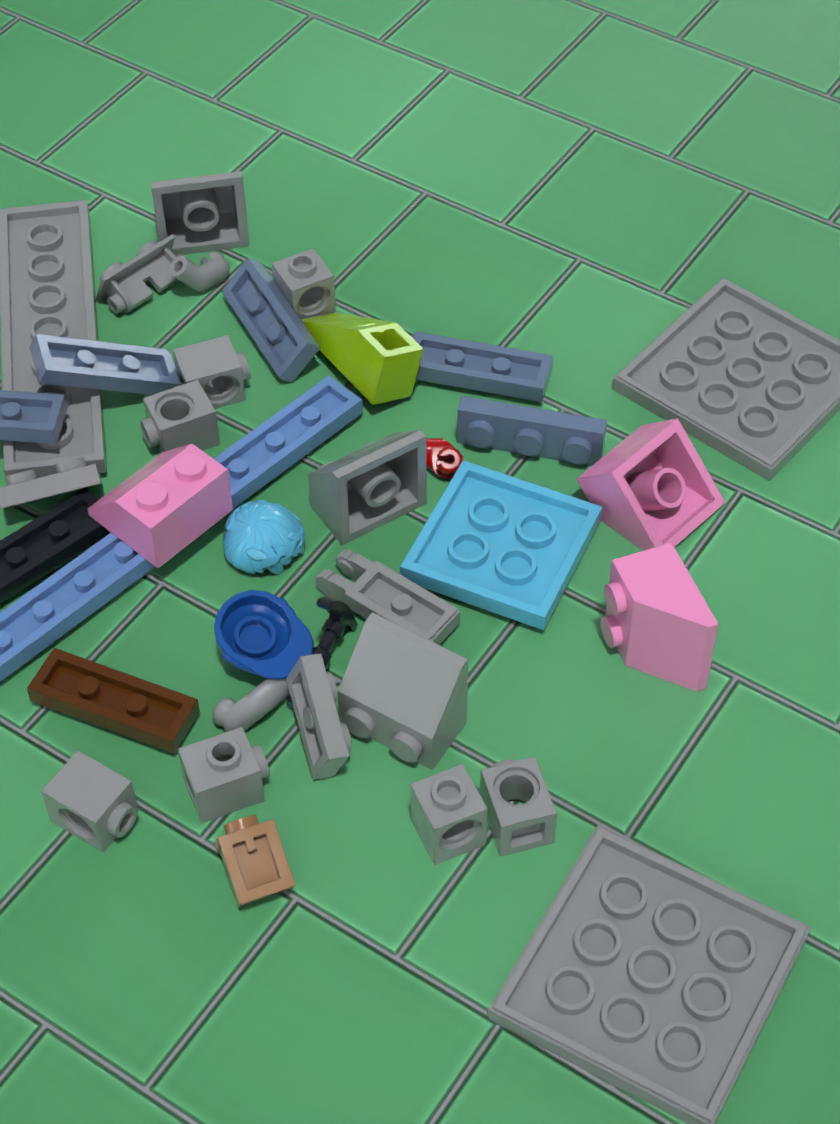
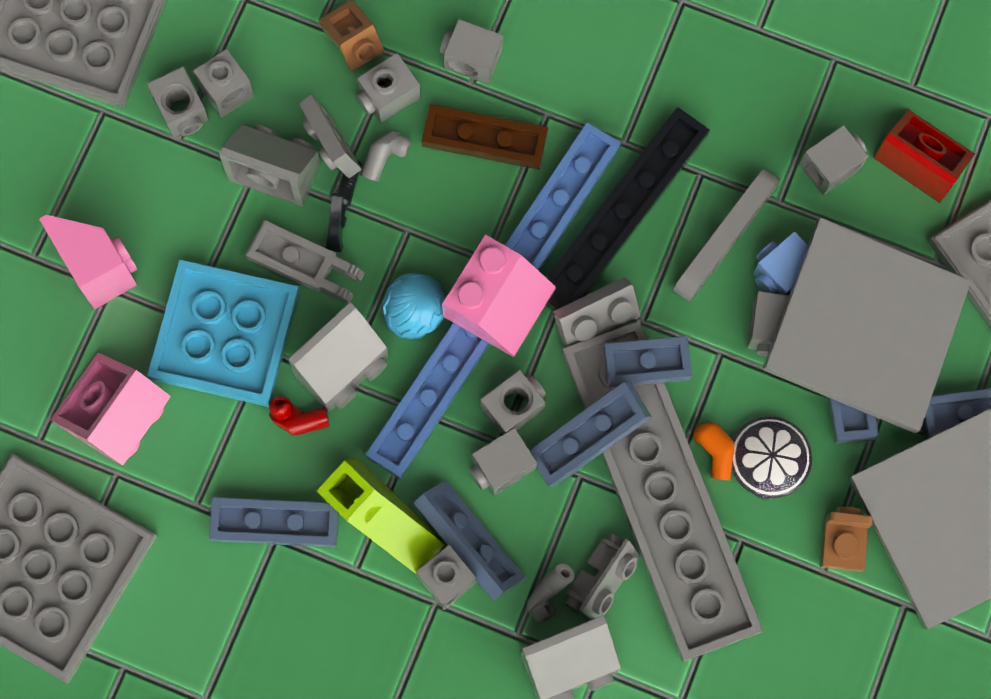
camera: 165 degrees right, 25 degrees up
blue hat [214,590,314,680] -> none
sand blue plate [457,396,607,466] -> none

